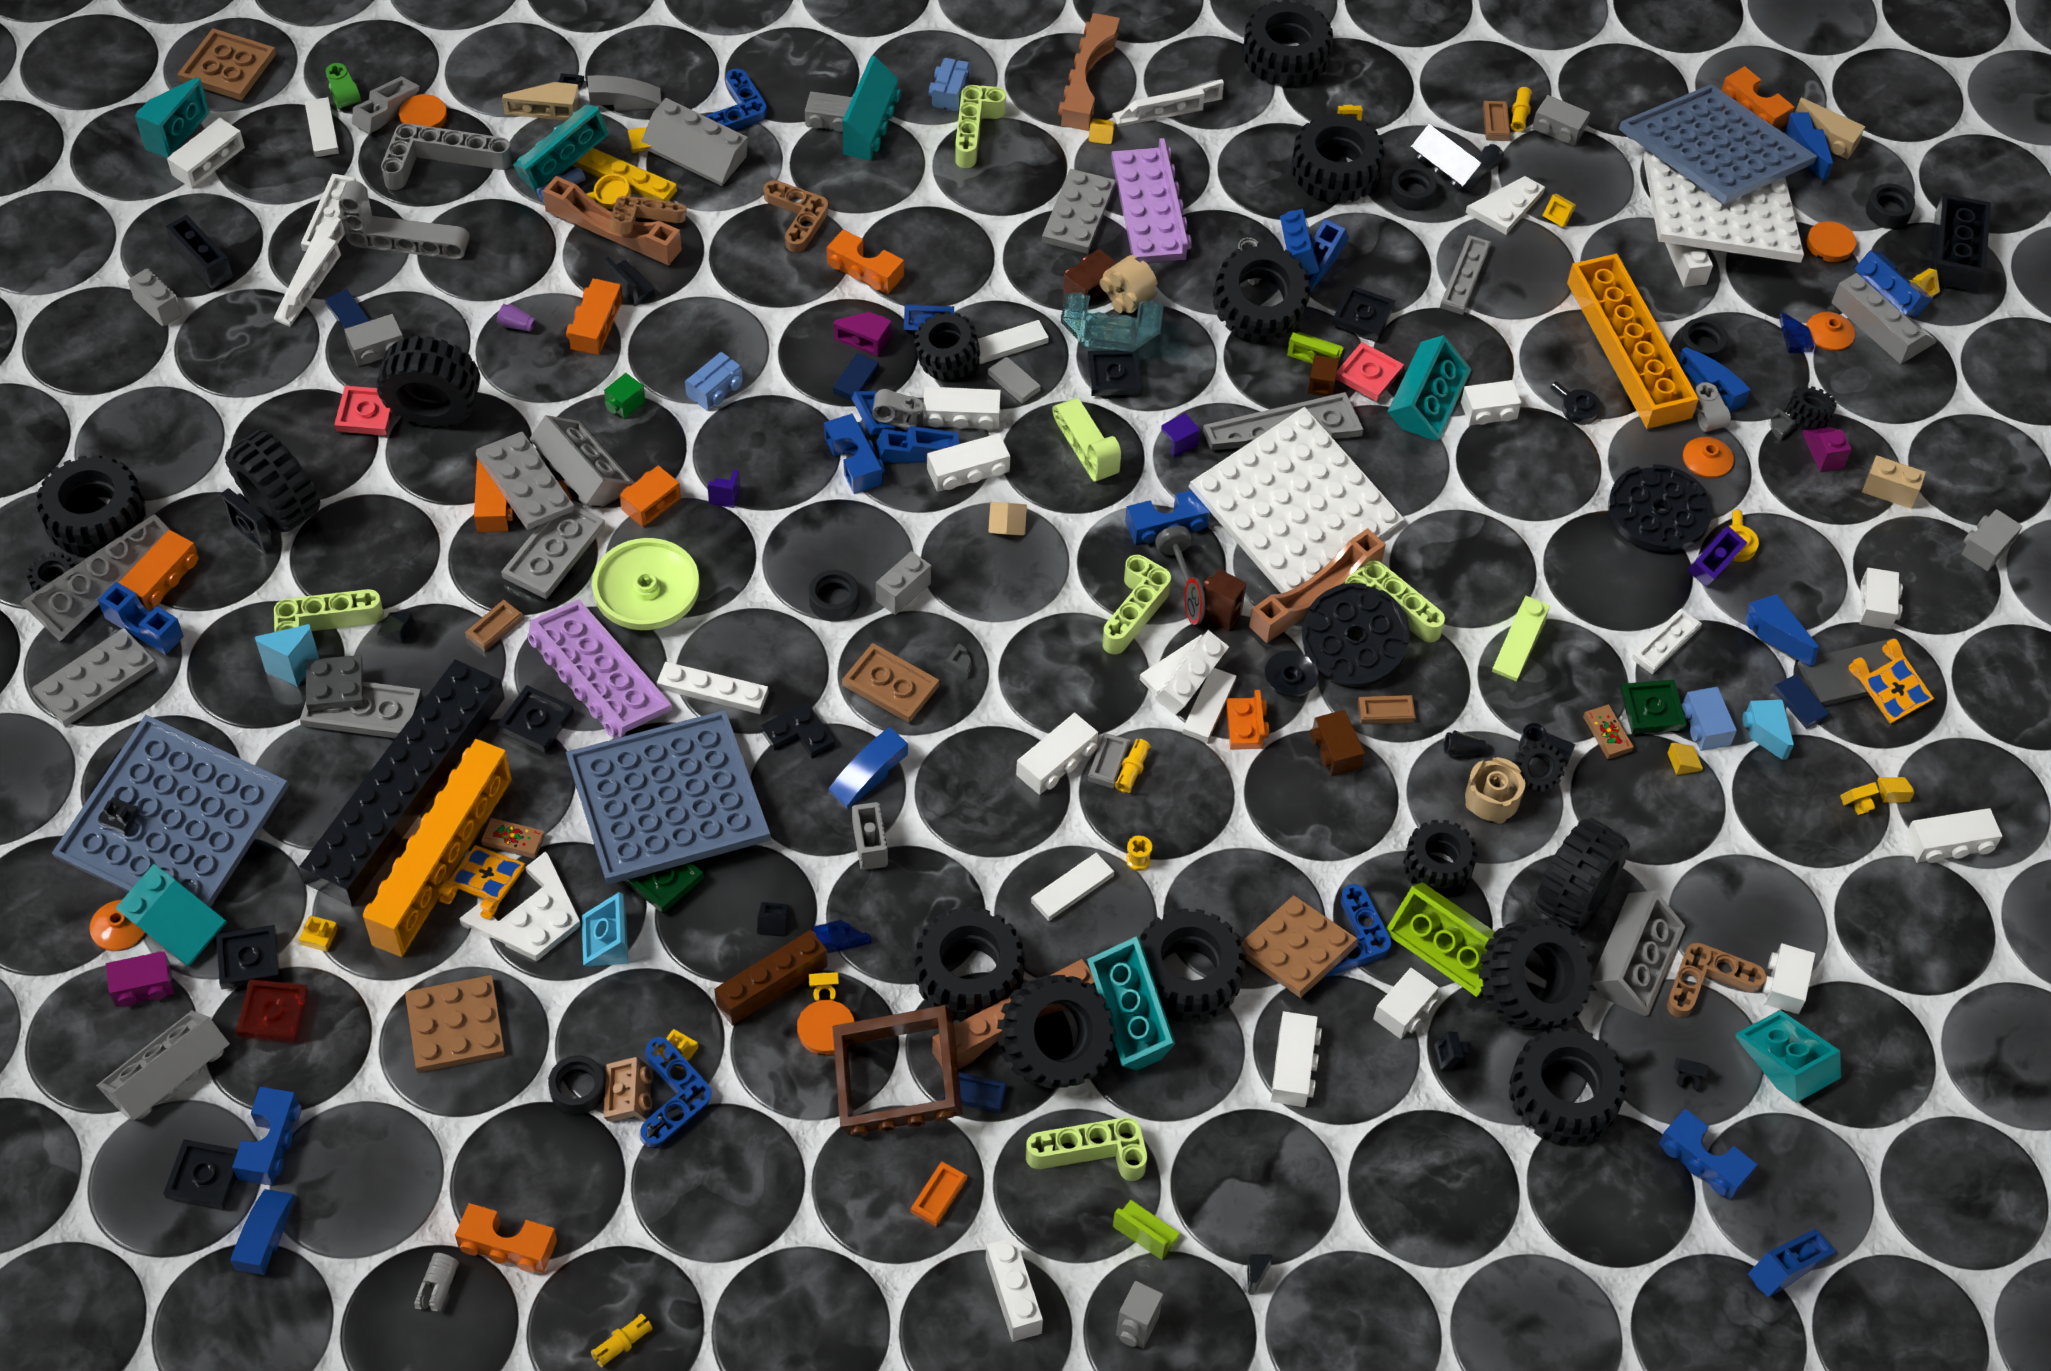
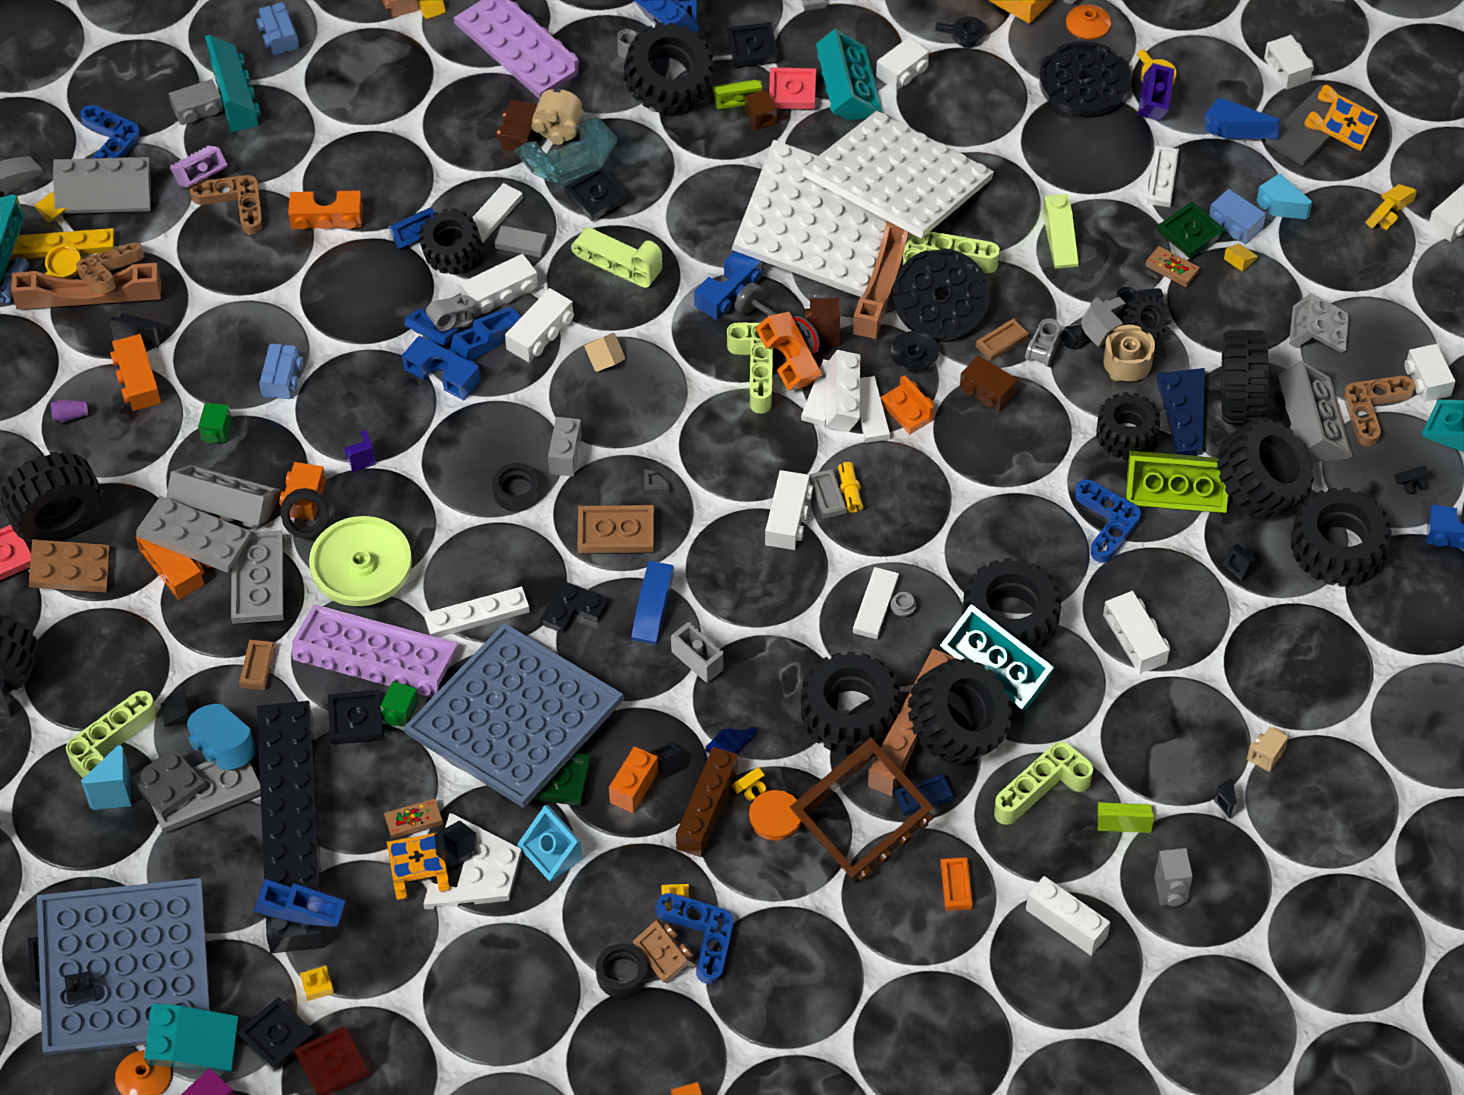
camera: 30 degrees left, 0 degrees up
light orange brick [363,739,512,957] -> none
medium nougat plate [405,975,505,1073] -> none
magenta slope [833,312,892,357] -> none
dark blue tile [833,353,879,400] -> none
yellowish green beam [955,85,1006,168] -> none
light grey plate [1042,169,1116,254] -> none
yellow bush [1126,836,1152,871] -> none
dark purple panel [1161,413,1200,457] -> none
light grey wing [1203,392,1363,450] -> none
medium nougat plate [1241,895,1358,998] -> none
white brick [1373,968,1439,1039] -> none
dark blue tile [1773,674,1829,729] -> none
none -> medium nougat plate [29,539,109,593]
none -> lavender brick [170,146,227,188]
none -> dark azure brick [187,704,256,770]
none -> blue slope [253,879,345,927]
none -> black tyre [280,488,329,539]
none -> green brick [380,681,419,726]
none -> black panel [434,821,478,867]
none -> orange brick [609,746,658,813]
none -> orange arch [755,312,822,391]
none -> white plate [802,111,994,239]
none -> light grey plate [891,592,916,617]
none -> light grey piece [1025,318,1060,367]
none -> light grey brick [1081,297,1125,346]
none -> dark blue wing [1156,368,1205,456]
none -> tan brick [1247,726,1288,772]
none -> light grey bracket [1289,293,1349,353]

